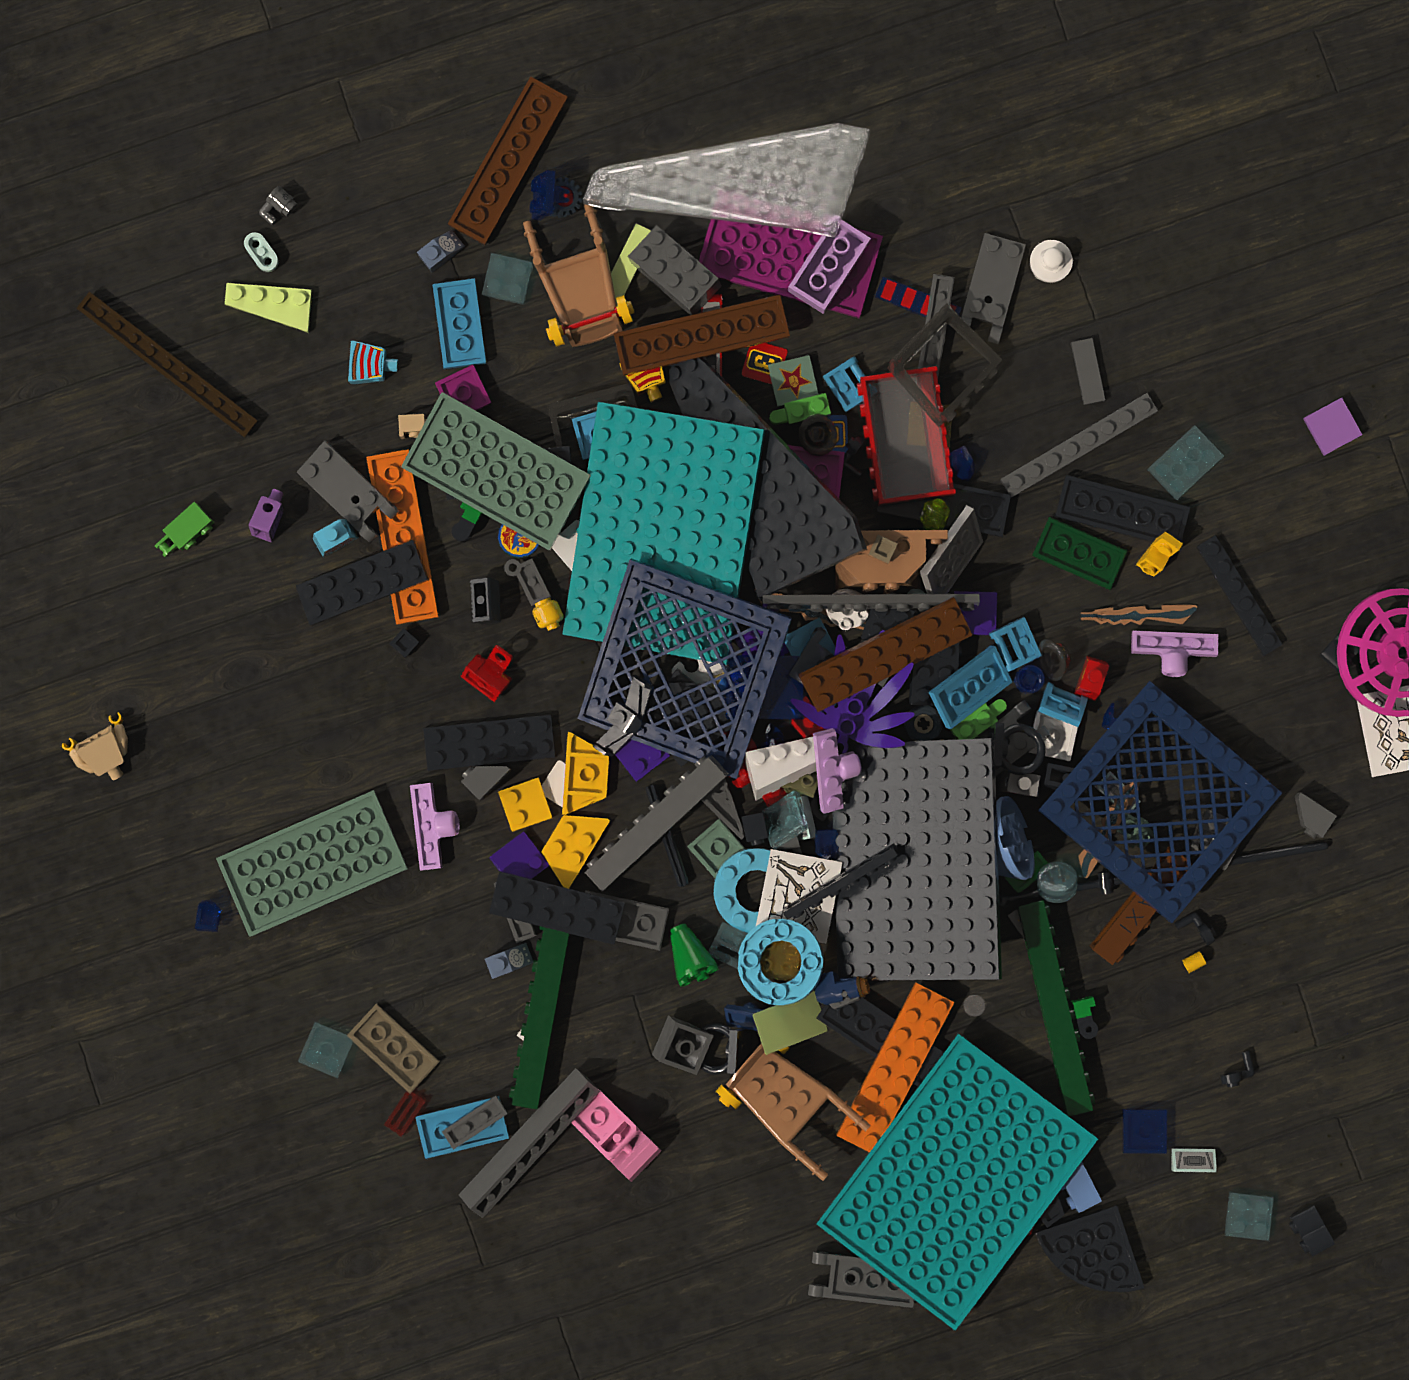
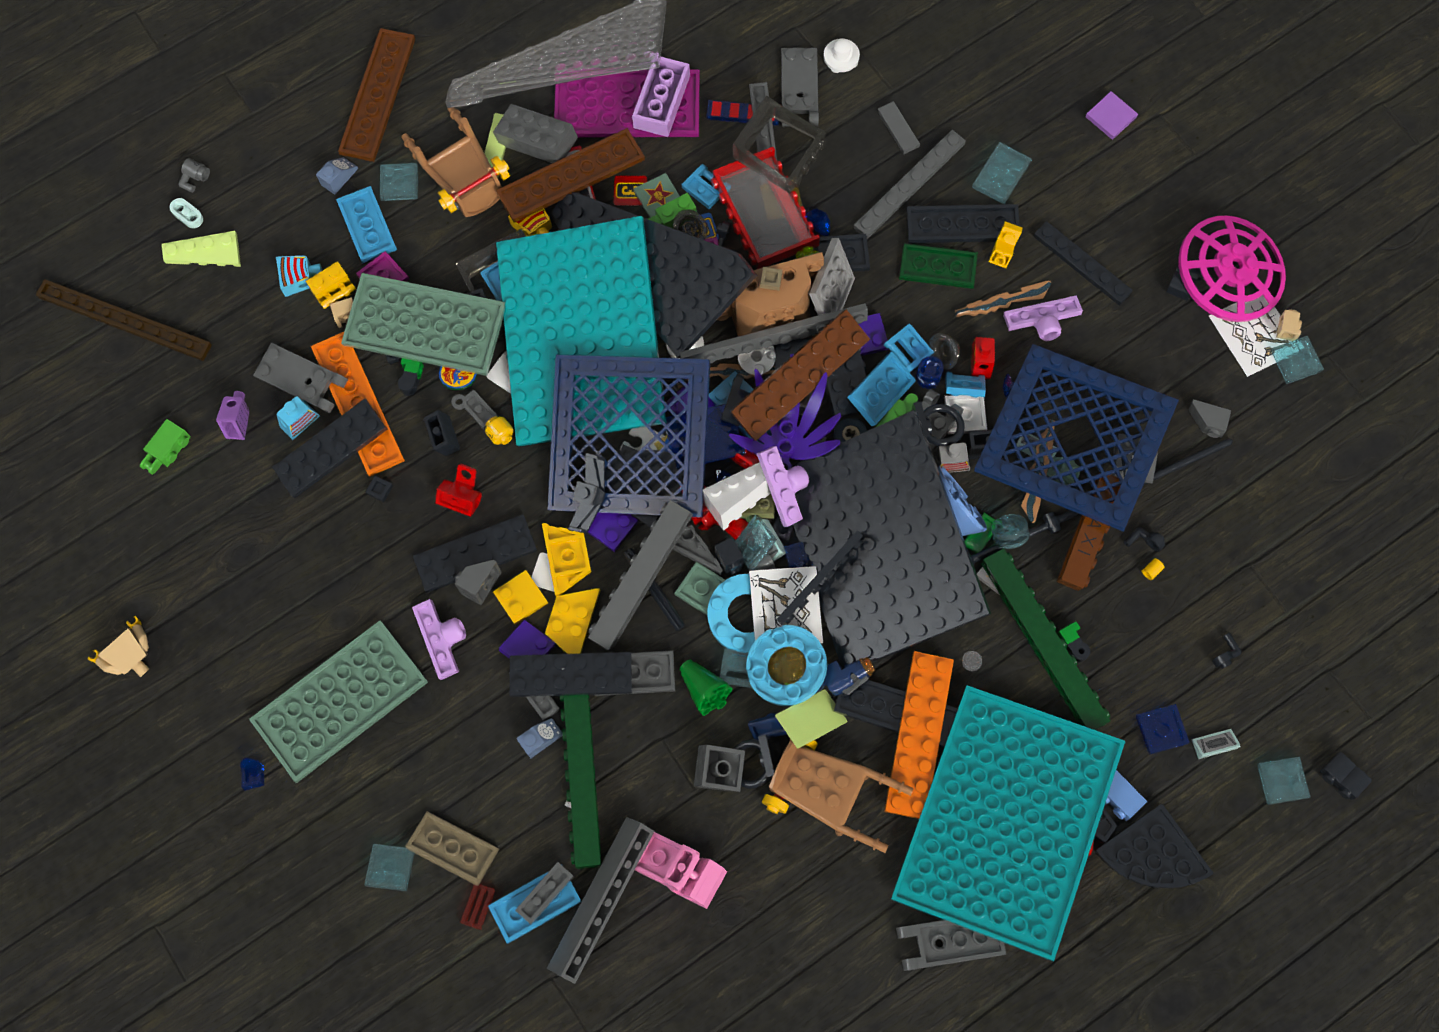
camera: 15 degrees left, 15 degrees down
clear blue plate [529,170,582,220] -> none
none -> yellow brick [306,261,356,309]

